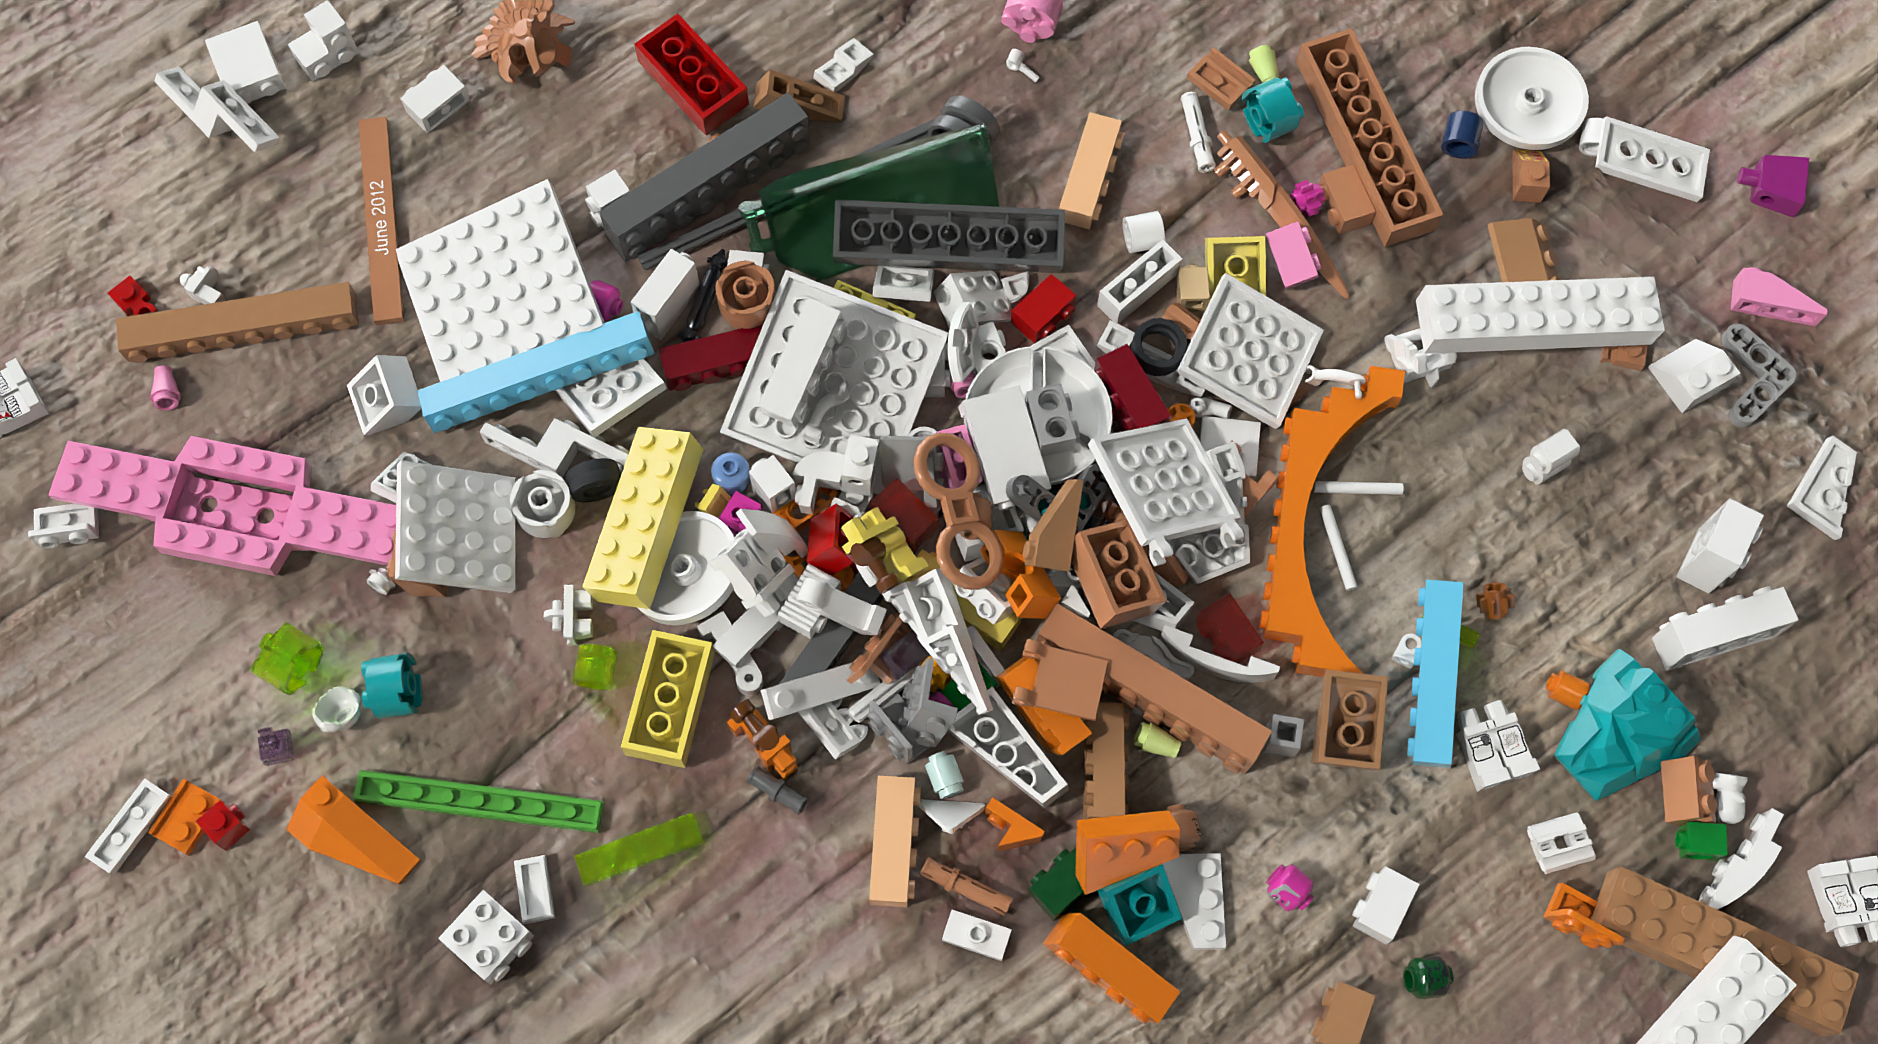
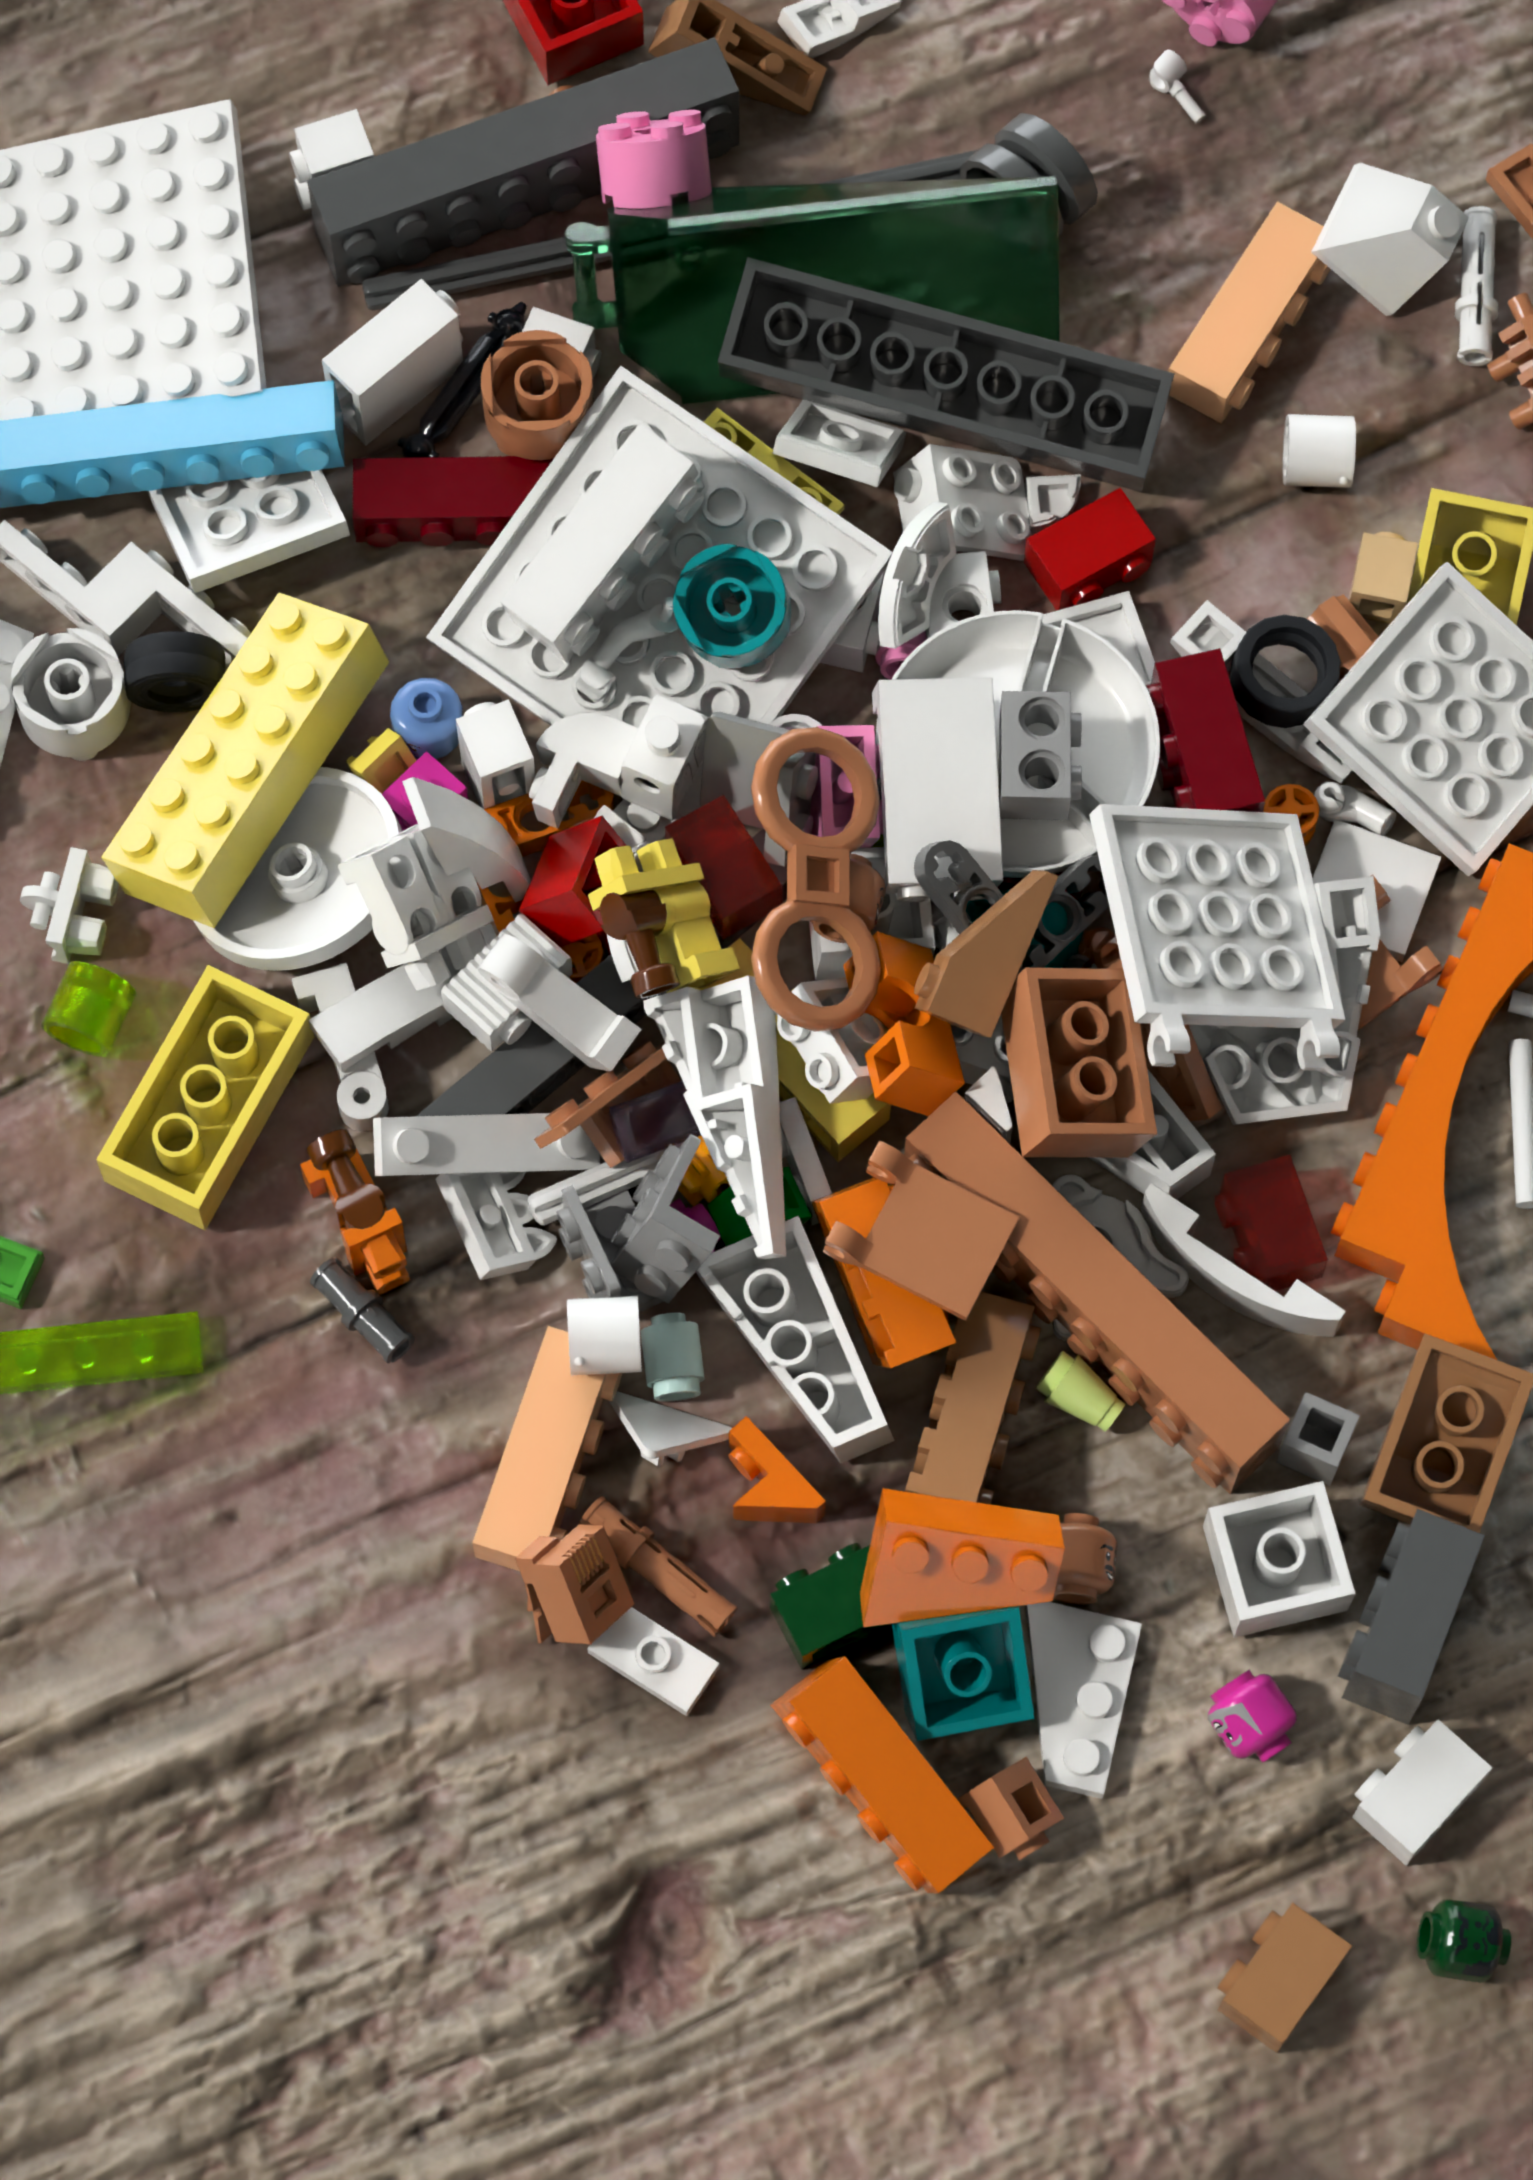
camera: 15 degrees right, 0 degrees up
dark pink head [590,280,623,322] -> none
white brick [1097,239,1182,324] -> none
none -> nougat piece [515,1525,635,1644]
none -> white piece [567,1296,642,1376]
none -> bright pink brick [596,110,712,209]
none -> teal brick [673,544,791,669]
none -> nougat brick [957,1757,1064,1861]
none -> white brick [1203,1481,1355,1638]
none -> white slope [1311,163,1469,316]
none -> dark grey brick [1337,1508,1485,1725]

